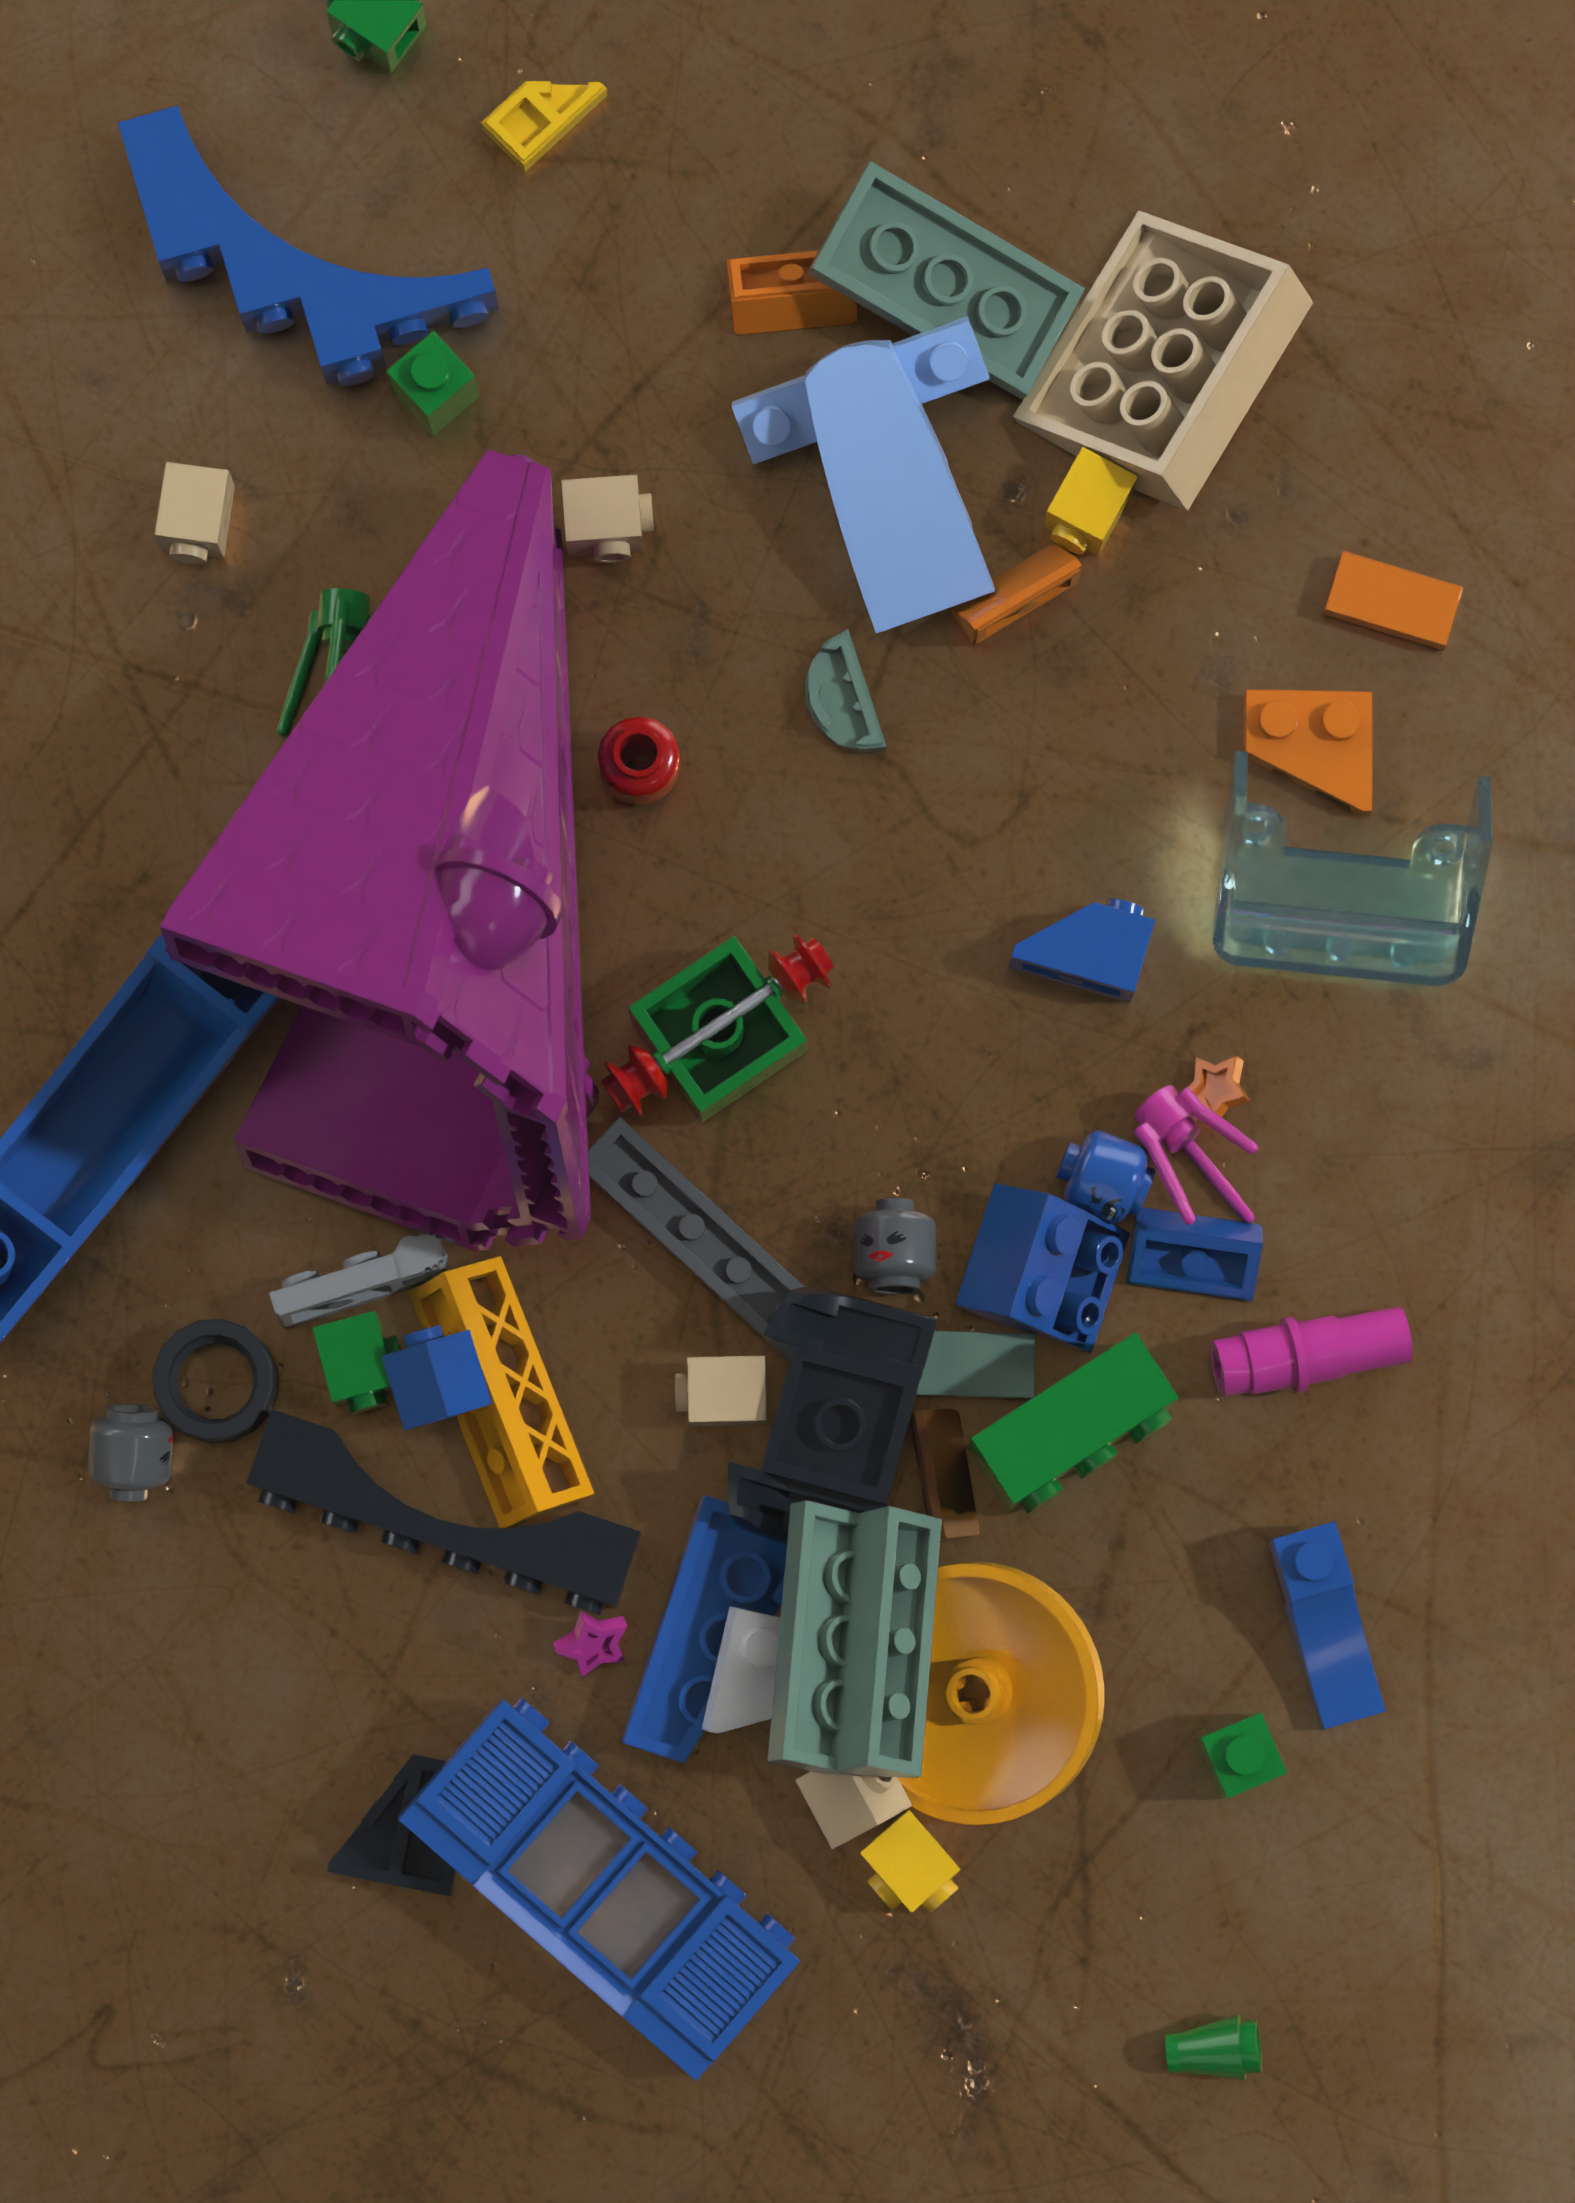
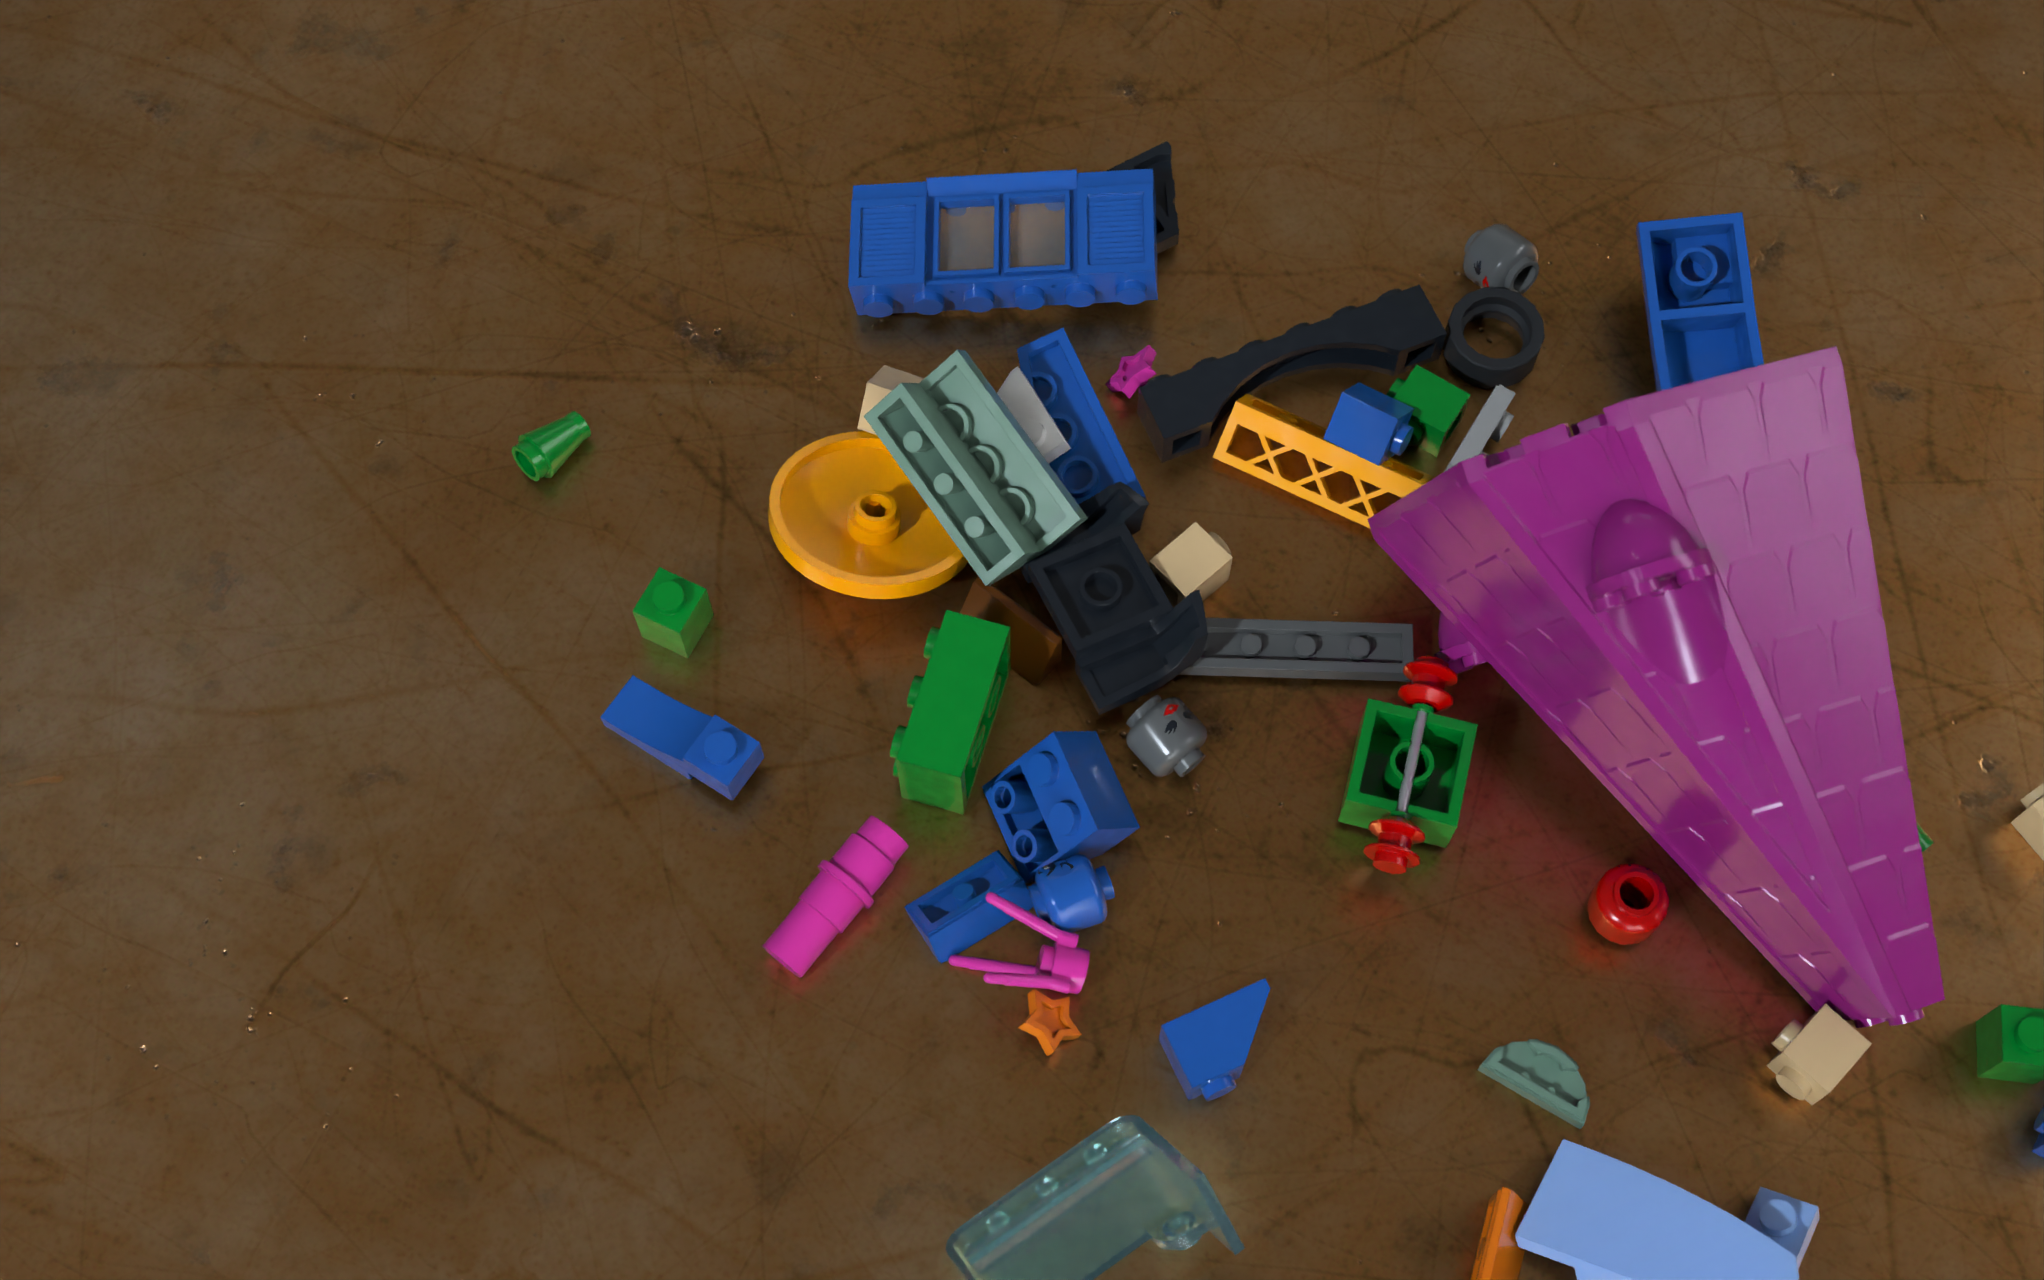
camera: 140 degrees right, 15 degrees down
yellow brick [859,1810,961,1914] -> none
sand green tile [916,1331,1035,1400] -> none

